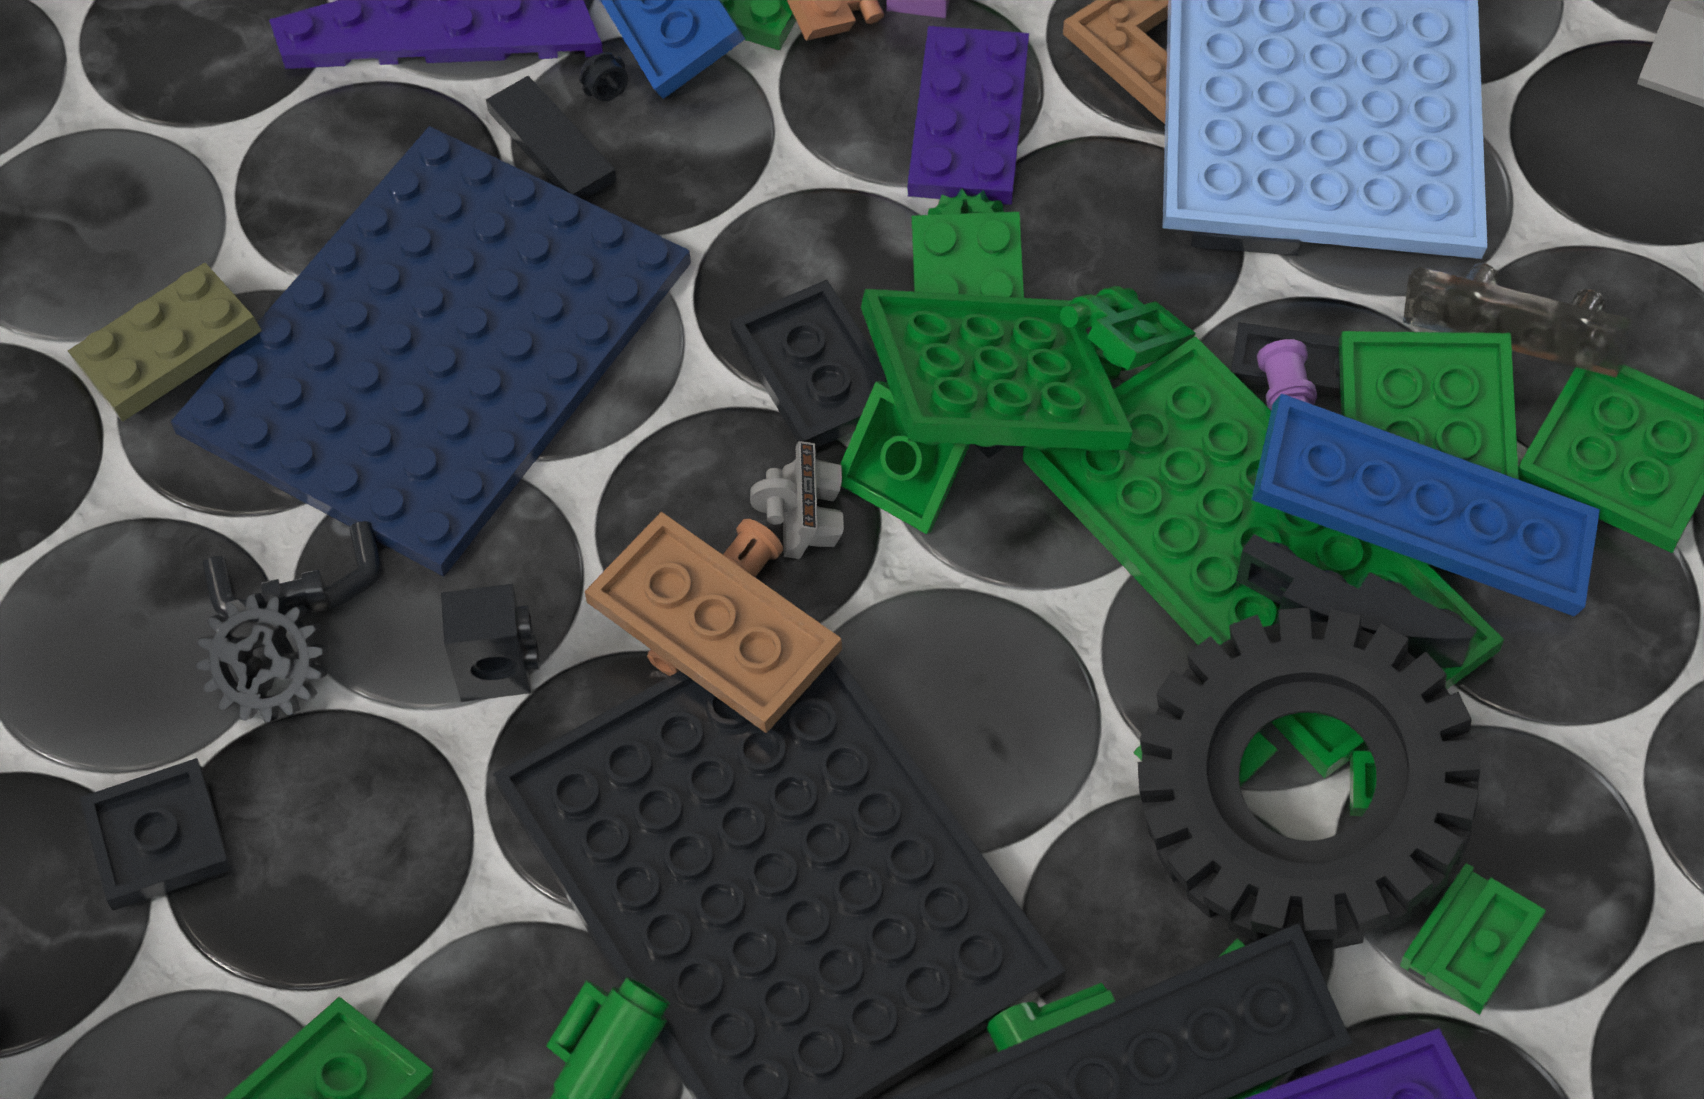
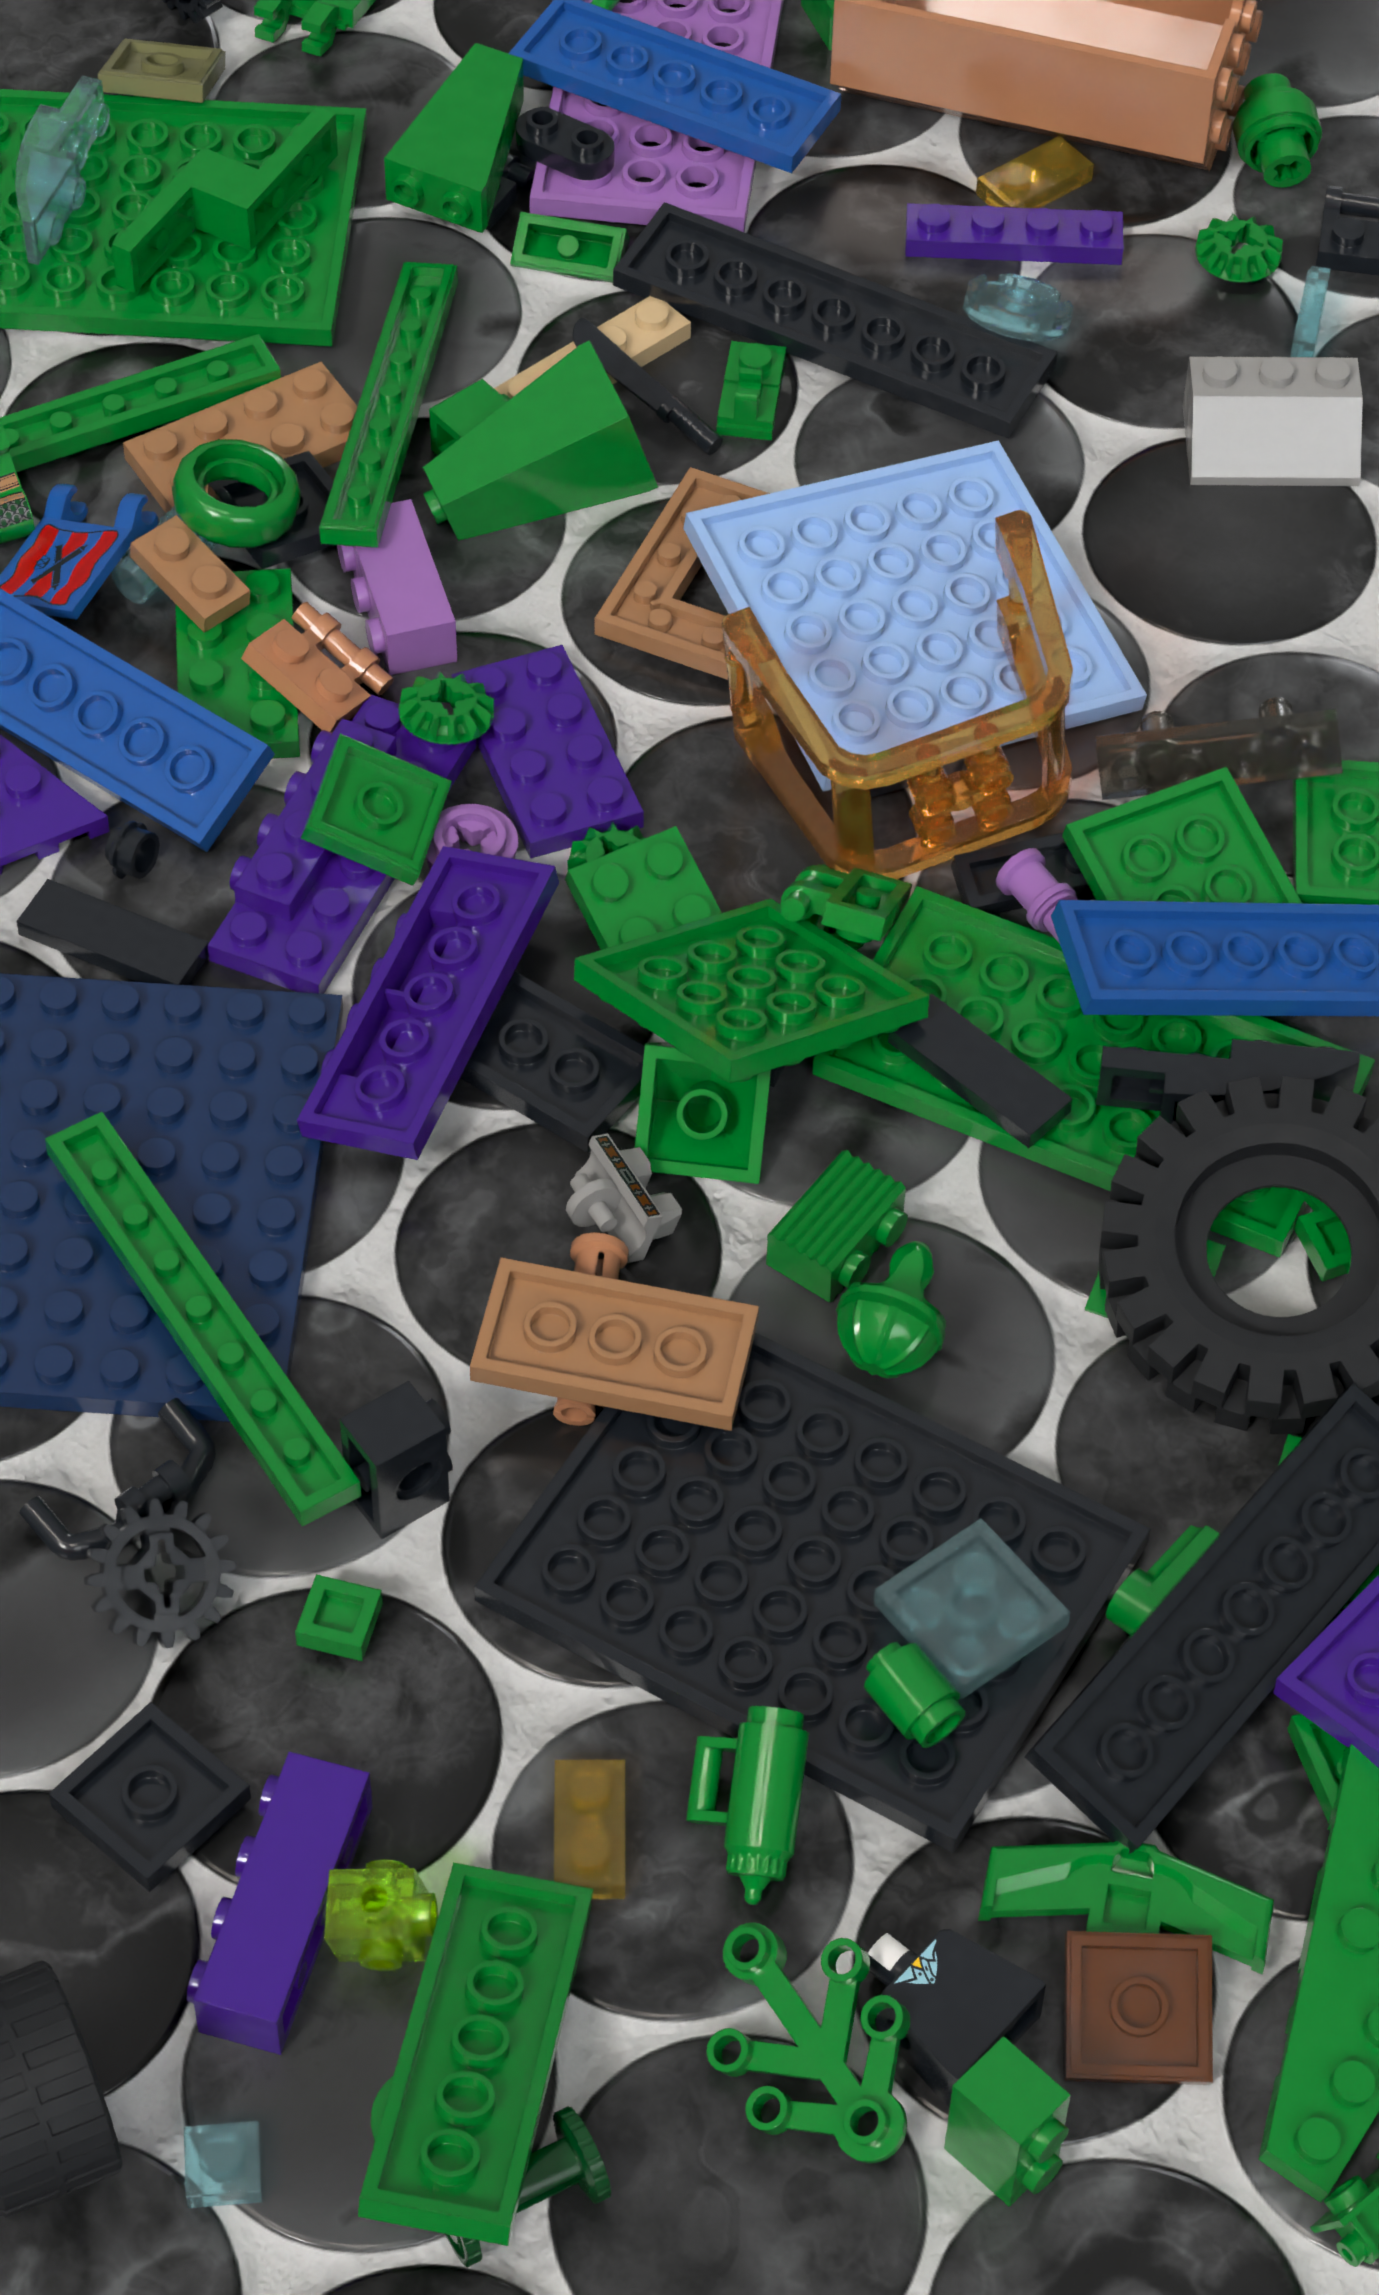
camera: 30 degrees left, 5 degrees down
none -> green plate [45,1112,361,1527]
none -> dark purple brick [187,1752,373,2055]
none -> dark purple plate [208,694,477,994]
none -> green plate [295,1574,383,1661]
none -> dark purple plate [297,846,559,1160]
none -> green tile [300,733,452,886]
none -> clear neon green brick [324,1860,438,1971]
none -> green gear [398,671,494,745]
none -> medium lavender gear [426,804,518,870]
none -> clear yellow plate [554,1760,625,1899]
none -> clear orange windscreen [721,510,1073,879]
none -> green brick [766,1150,908,1303]
none -> green piece [836,1241,946,1379]
none -> green brick [864,1642,966,1748]
none -> clear light blue plate [873,1518,1070,1699]
none -> black tile [888,993,1073,1148]

